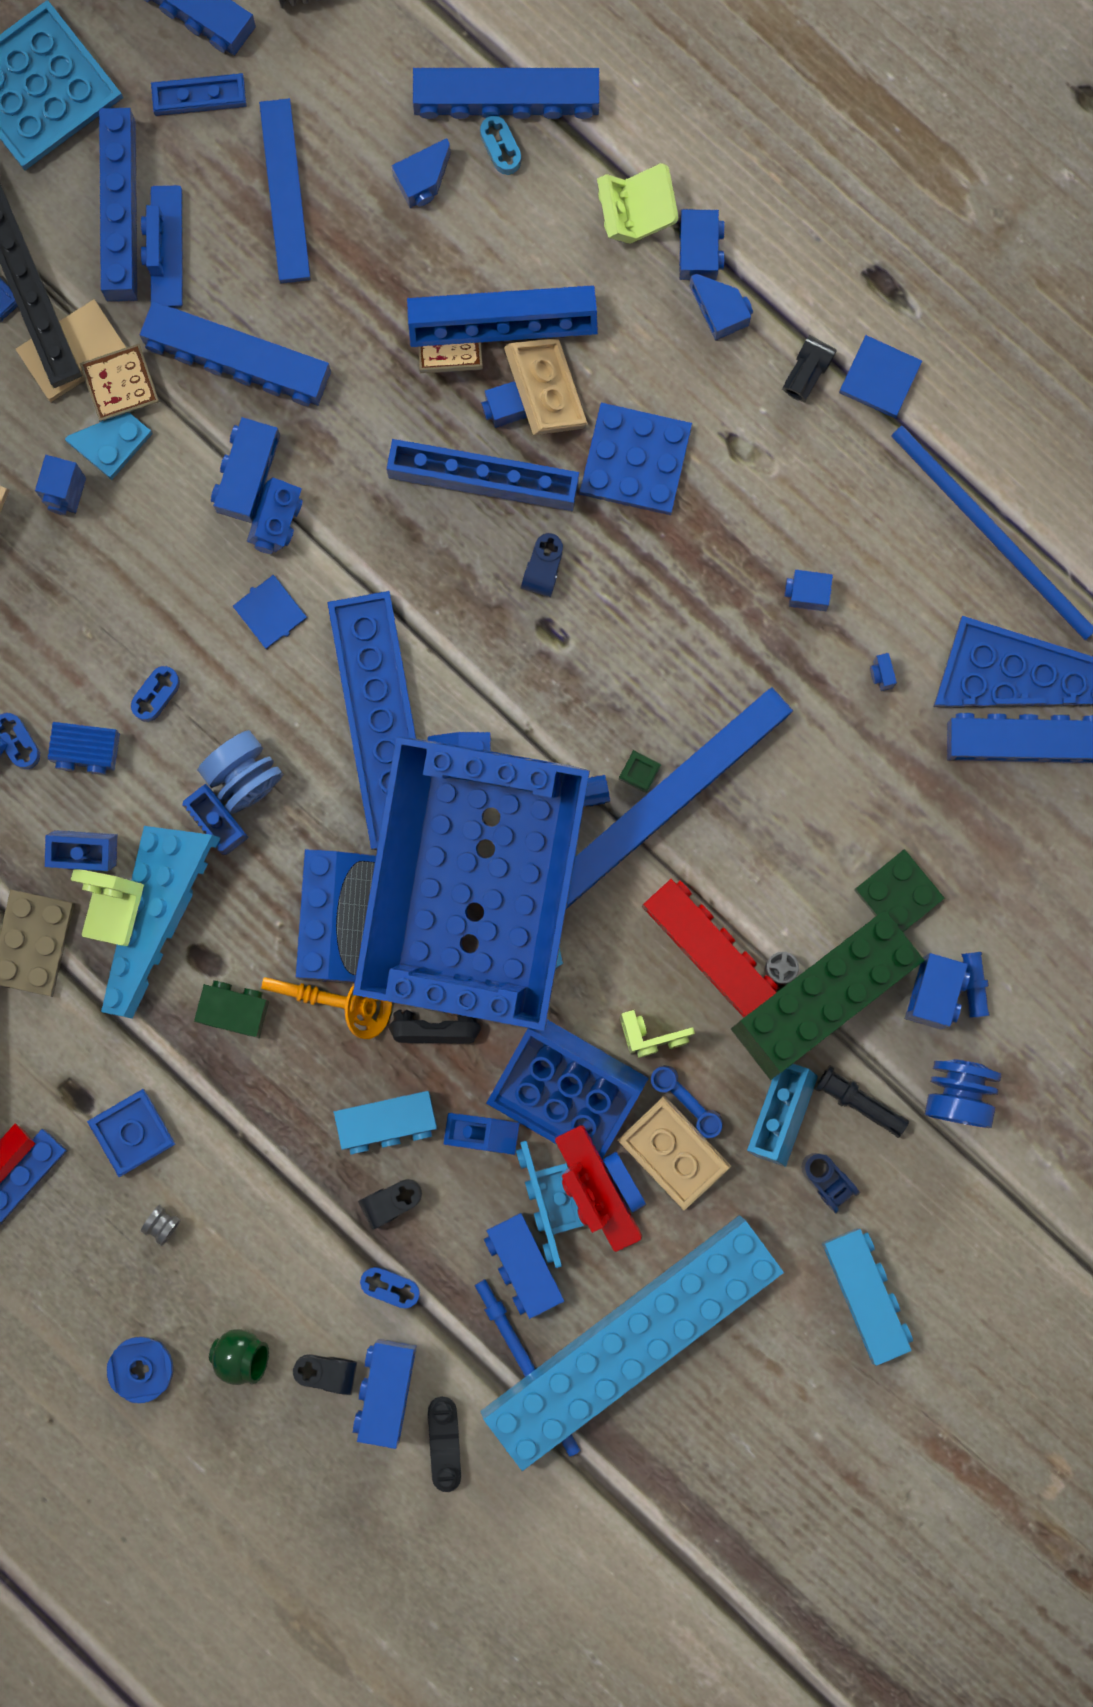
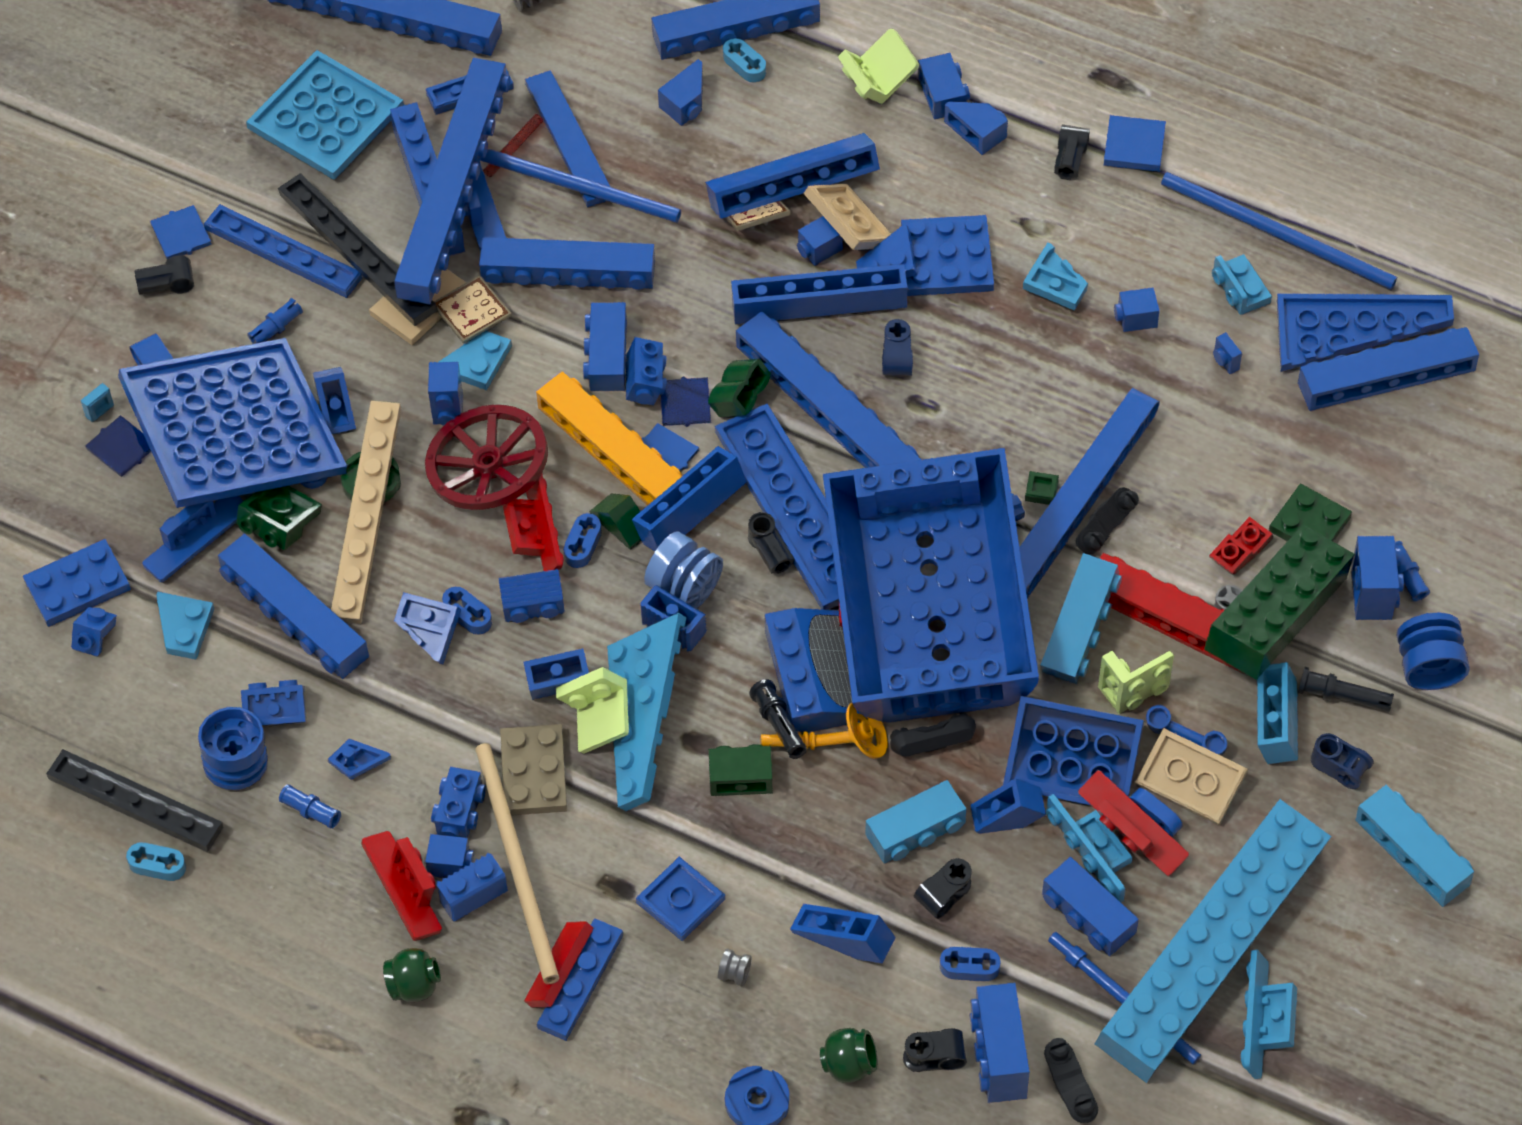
camera: 15 degrees left, 25 degrees down
none -> blue brick [394,58,510,304]
none -> dark red wheel [425,405,548,510]
none -> blue piece [442,140,681,223]
none -> clear red bar [483,114,543,177]
none -> red bracket [502,474,564,571]
none -> light orange brick [536,371,683,505]
none -> dark green slope [589,493,641,550]
none -> blue brick [632,446,747,551]
none -> clear blue piece [661,376,711,427]
none -> dark green brick [708,359,771,417]
none -> blue brick [736,311,922,468]
none -> black piece [748,512,794,574]
none -> black pin [749,679,807,759]
none -> blue slope [790,904,896,964]
none -> blue wing [856,224,917,278]
none -> dark azure wing [1023,242,1088,311]
none -> dark azure brick [1040,553,1122,684]
none -> black piece [1075,487,1139,555]
none -> red slope [1209,516,1273,575]
none -> dark azure bracket [1212,254,1272,315]
none -> dark azure bracket [1241,950,1297,1079]

